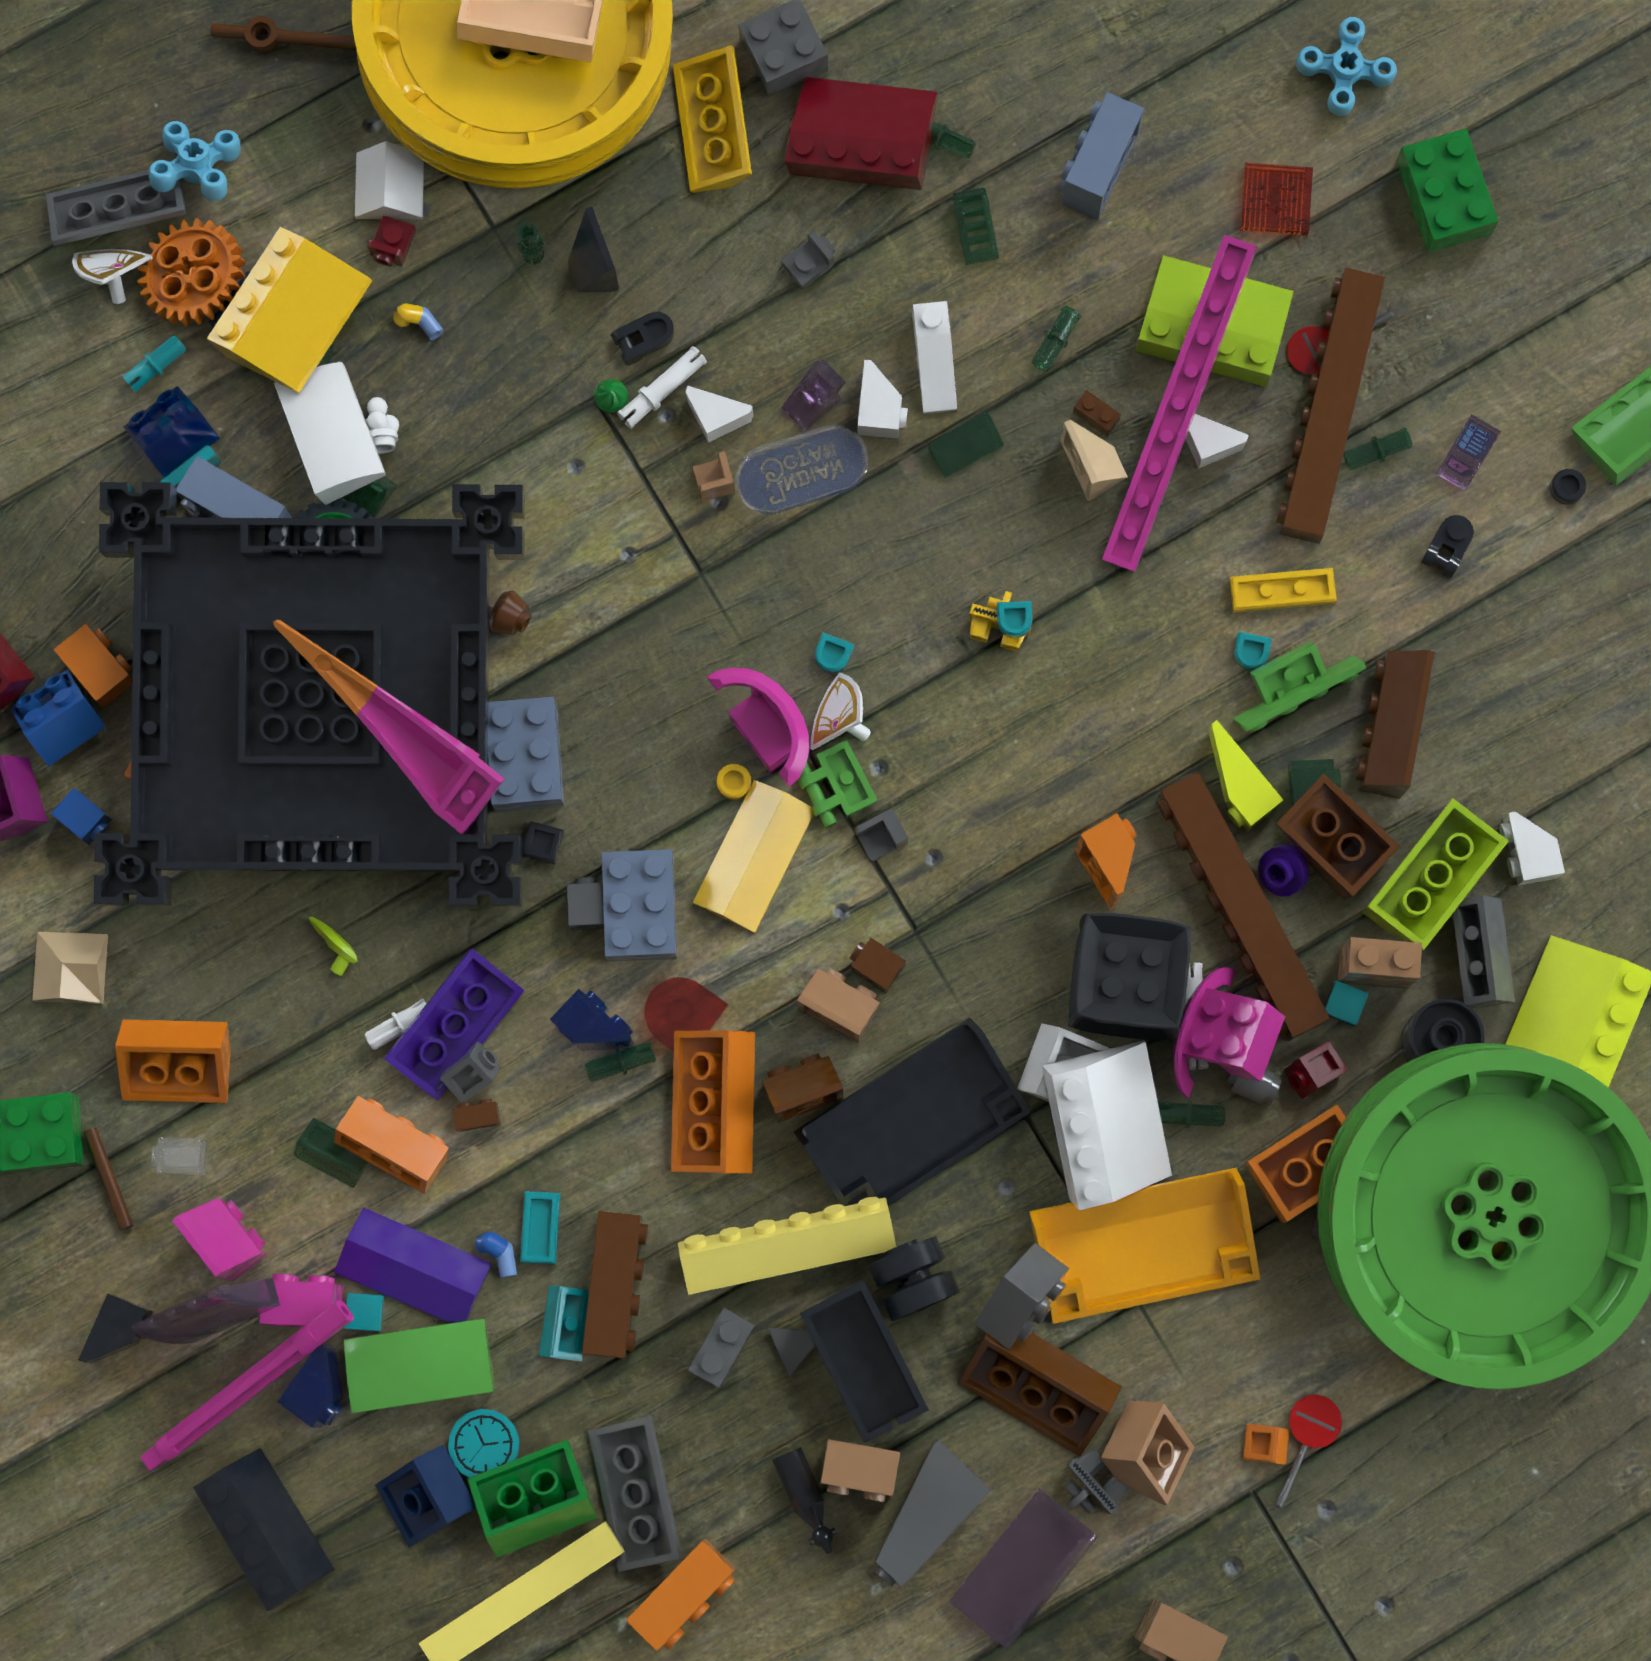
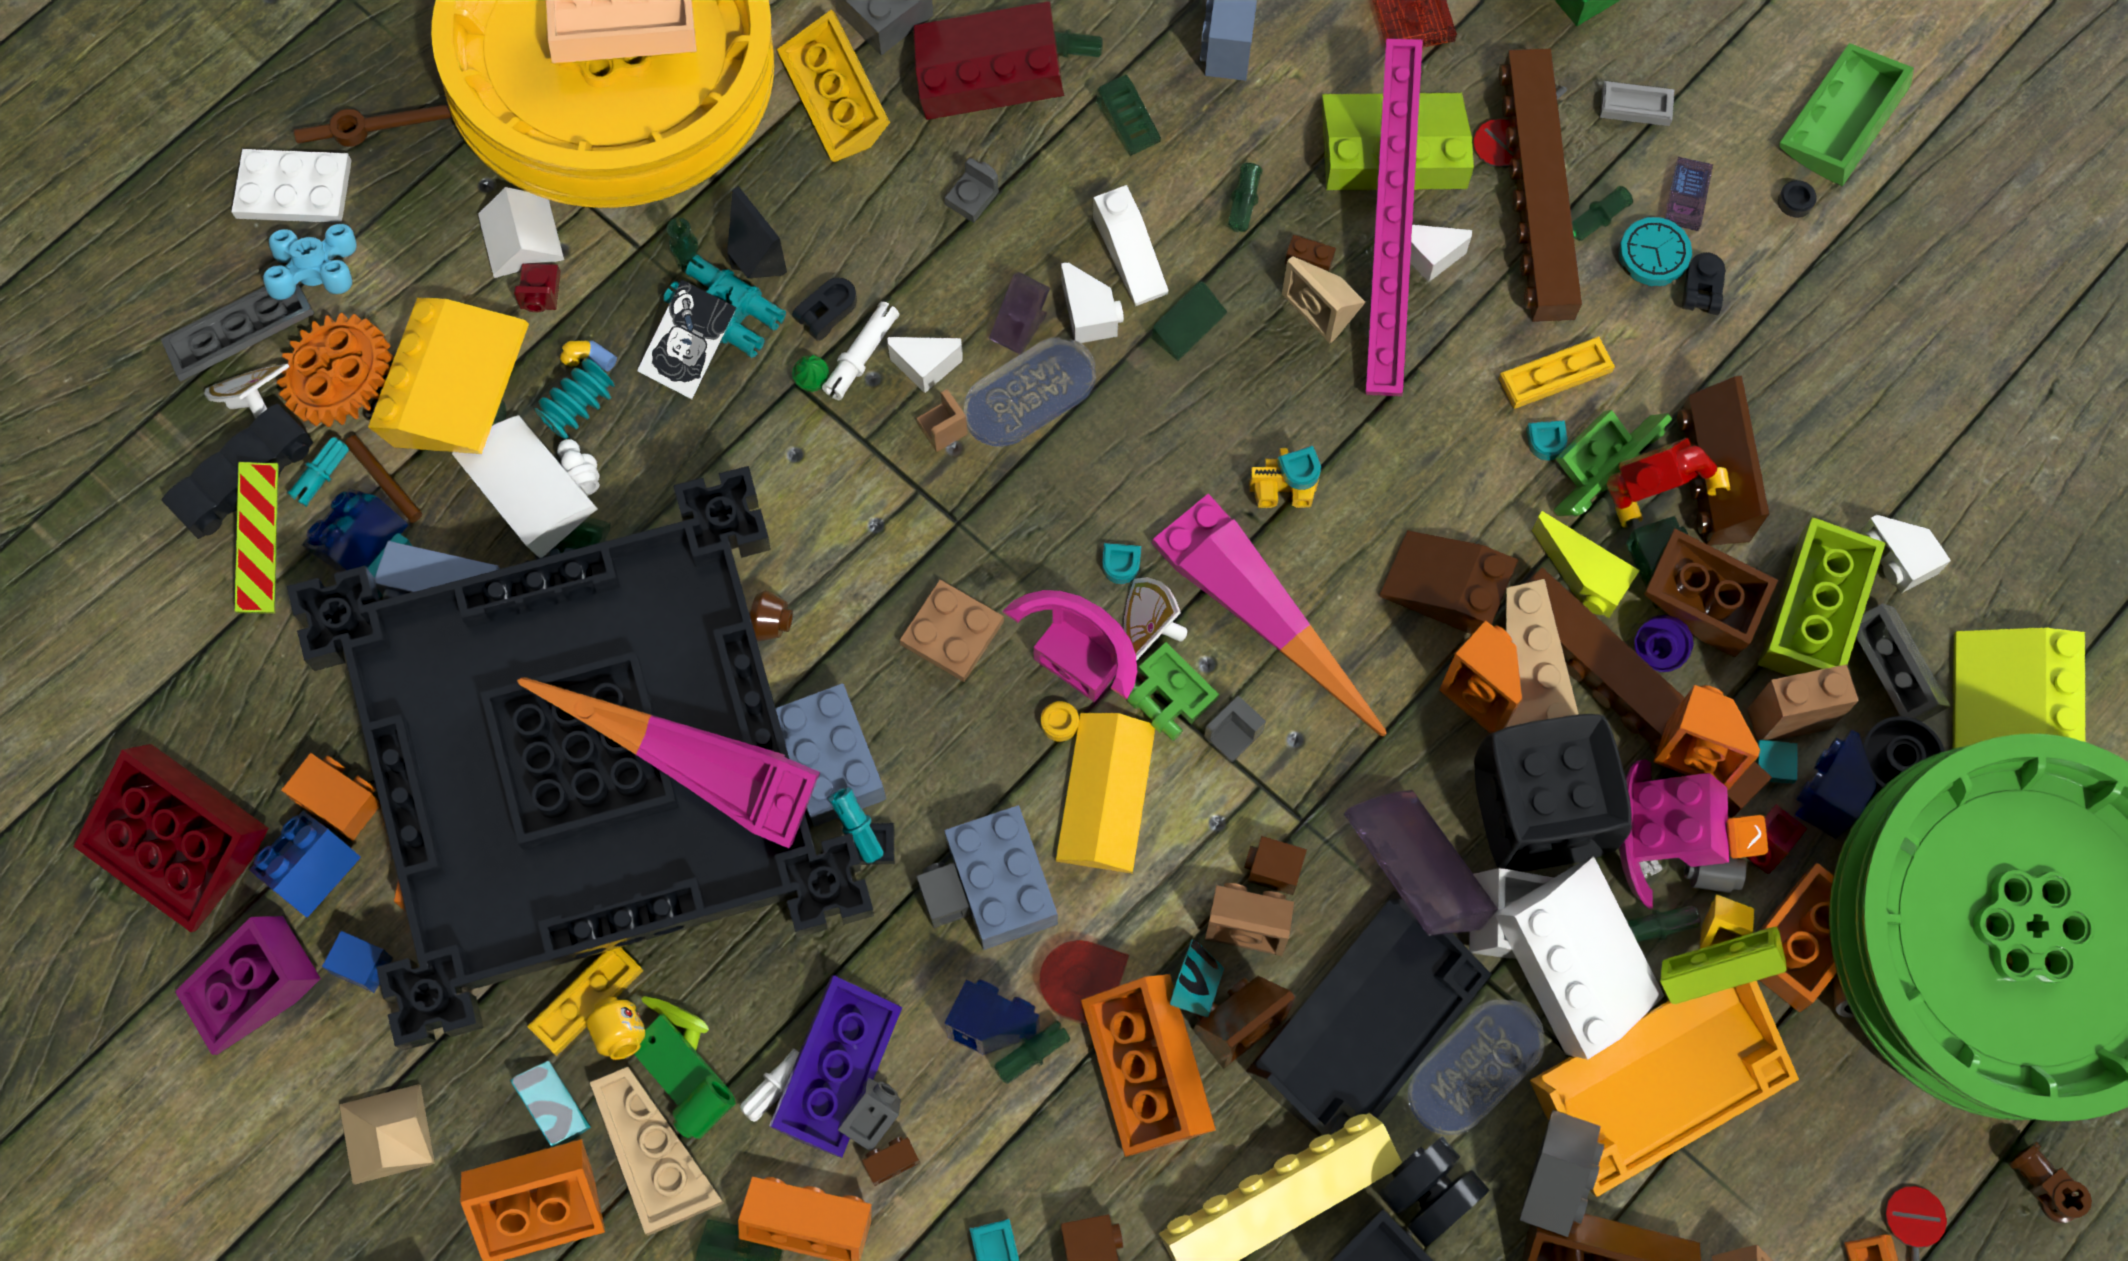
camera: 20 degrees left, 10 degrees down
none -> black brick [161,404,313,539]
none -> white plate [232,149,352,223]
none -> tile [235,462,279,614]
none -> reddish brown bar [345,435,422,523]
none -> slope [510,1060,591,1147]
none -> yellow tile [527,947,644,1056]
none -> teal piece [534,358,615,439]
none -> yellow head [586,997,646,1060]
none -> tan wing [590,1067,724,1236]
none -> green door [634,1014,736,1139]
none -> sticker [637,280,737,399]
none -> teal pin [664,255,786,358]
none -> teal axle [829,787,884,863]
none -> medium nougat plate [900,580,1004,682]
none -> dark pink plate [1152,493,1386,736]
none -> teal slope [1170,939,1224,1017]
none -> clear purple slope [1344,790,1498,936]
none -> reddish brown slope [1379,530,1518,635]
none -> clear tile [1408,999,1544,1135]
none -> tan wing [1506,579,1579,728]
none -> light grey tile [1600,81,1674,126]
none -> red torso [1607,438,1730,528]
none -> teal tile [1618,217,1692,286]
none -> orange slope [1653,685,1760,790]
none -> lime slope [1660,927,1786,1004]
none -> yellow brick [1700,894,1754,949]
none -> orange slope [1726,815,1768,858]
none -> clear blue slope [1794,730,1876,839]
none -> reddish brown connector [2008,1141,2092,1223]

